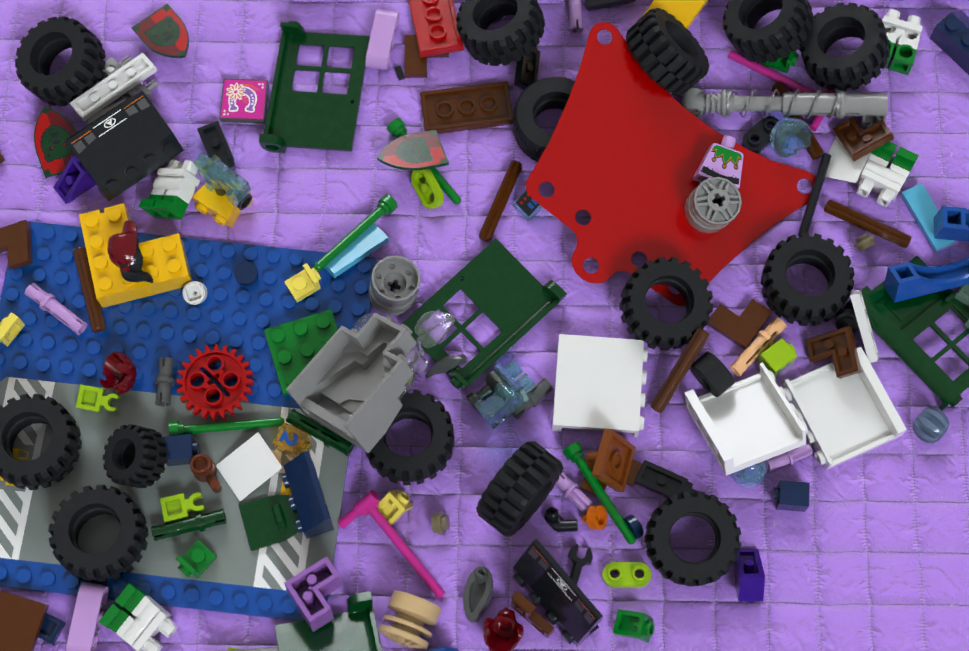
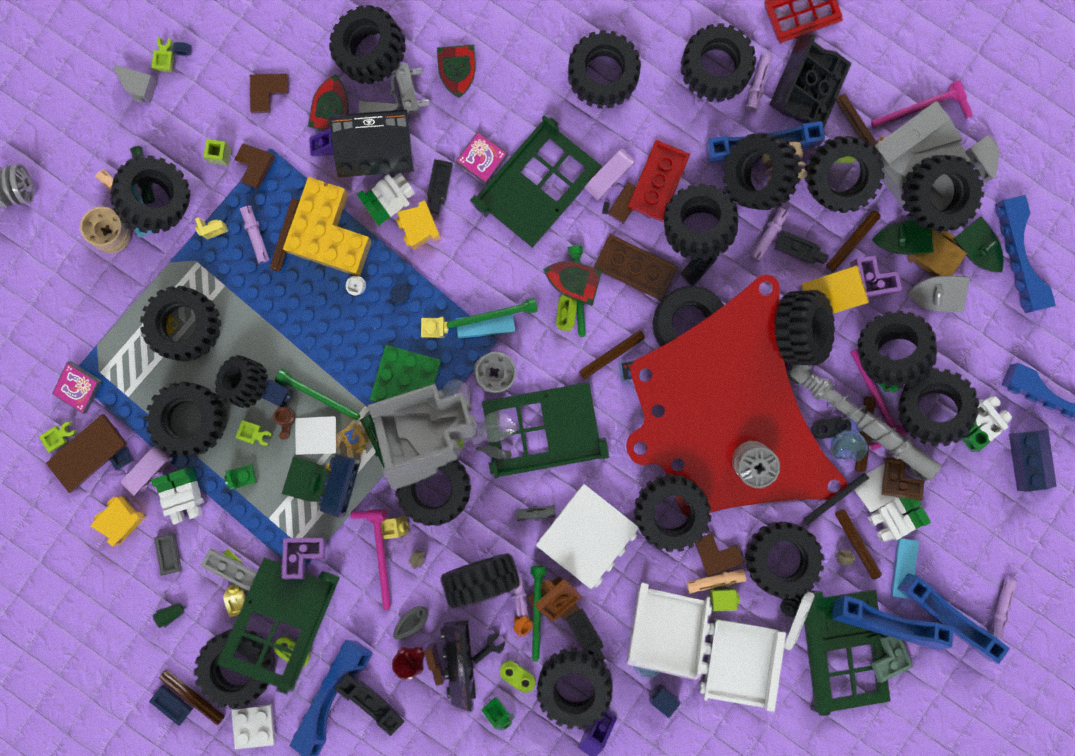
camera: 35 degrees right, 15 degrees up
white tile [70,53,157,121] -> none
lime plate [75,384,121,412] -> none
dark red hair [99,351,137,394] -> none
dark red hair [107,220,153,283] -> none
dark green pin [151,509,227,541] -> none
dark grey pin [155,357,175,407] -> none
red gear [176,344,255,421] -> none
clear light blue hips [194,153,252,210] -> none
tan wheel [378,590,442,650] -> none
clear light blue hips [466,360,535,430] -> none
black arm [544,507,578,532] -> none
dark blue tile [624,515,644,539] -> none
reddish brown axle [651,328,710,413] -> none
black tyre [690,351,735,397] -> none
lavender torso [692,135,744,189] -> none
reddish brown tile [805,326,862,379] -> none
sand blue piece [913,407,950,443] -> none

